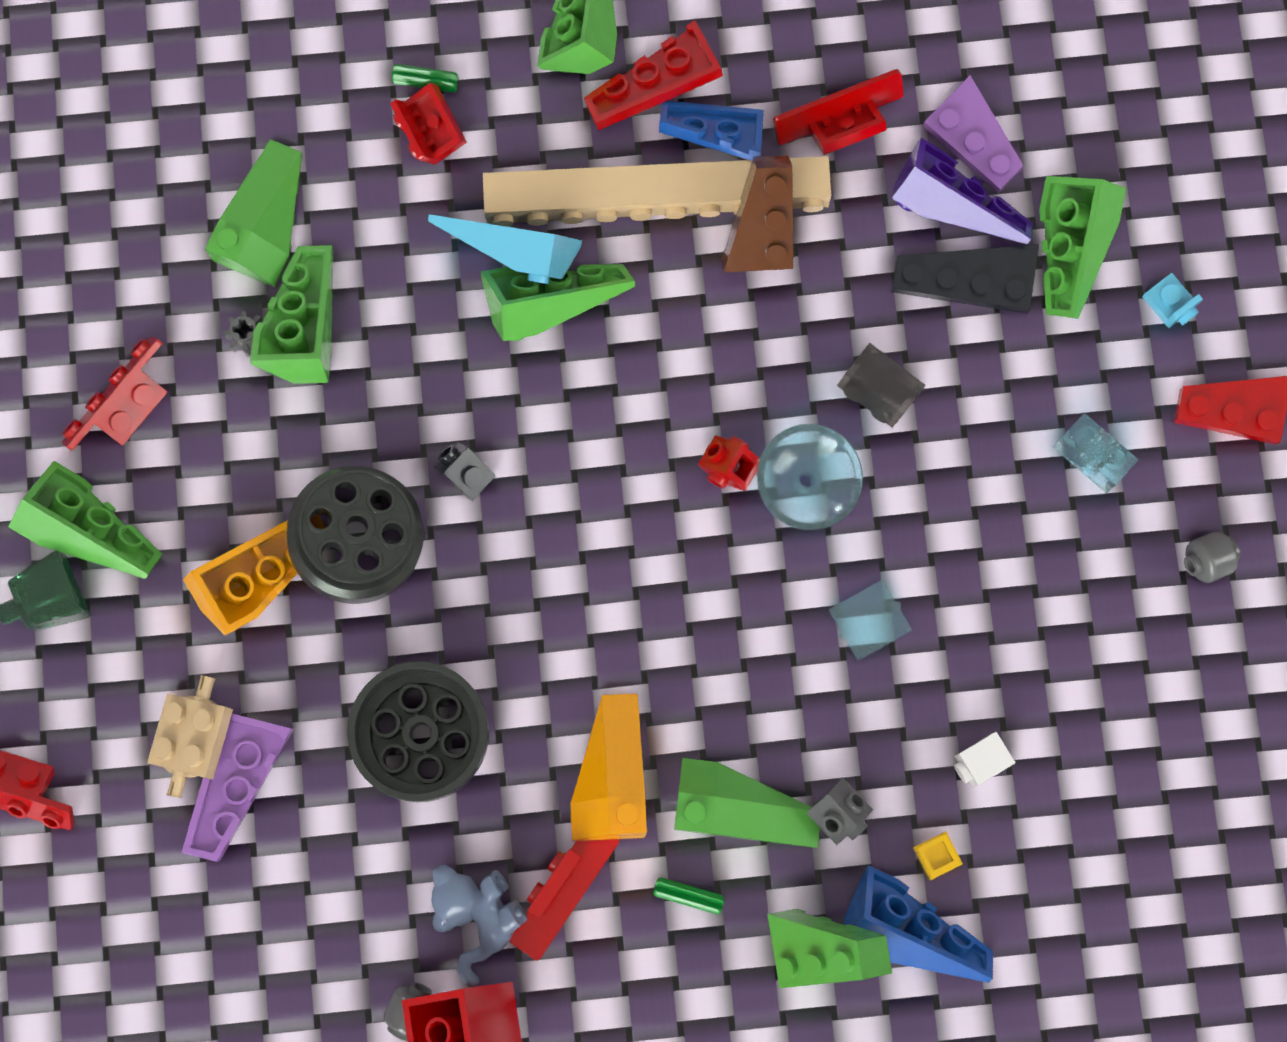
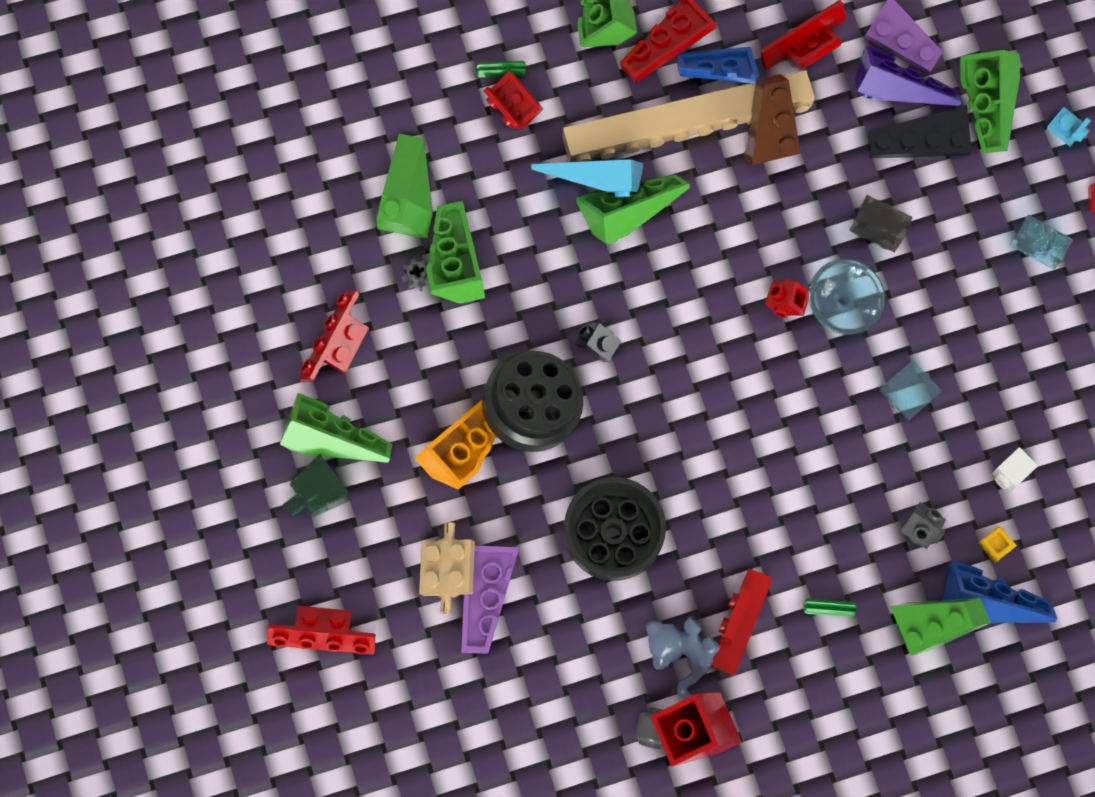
camera: 20 degrees left, 5 degrees down
light orange wedge [570,694,647,841] -> none
bright green wedge [674,758,820,848] -> none

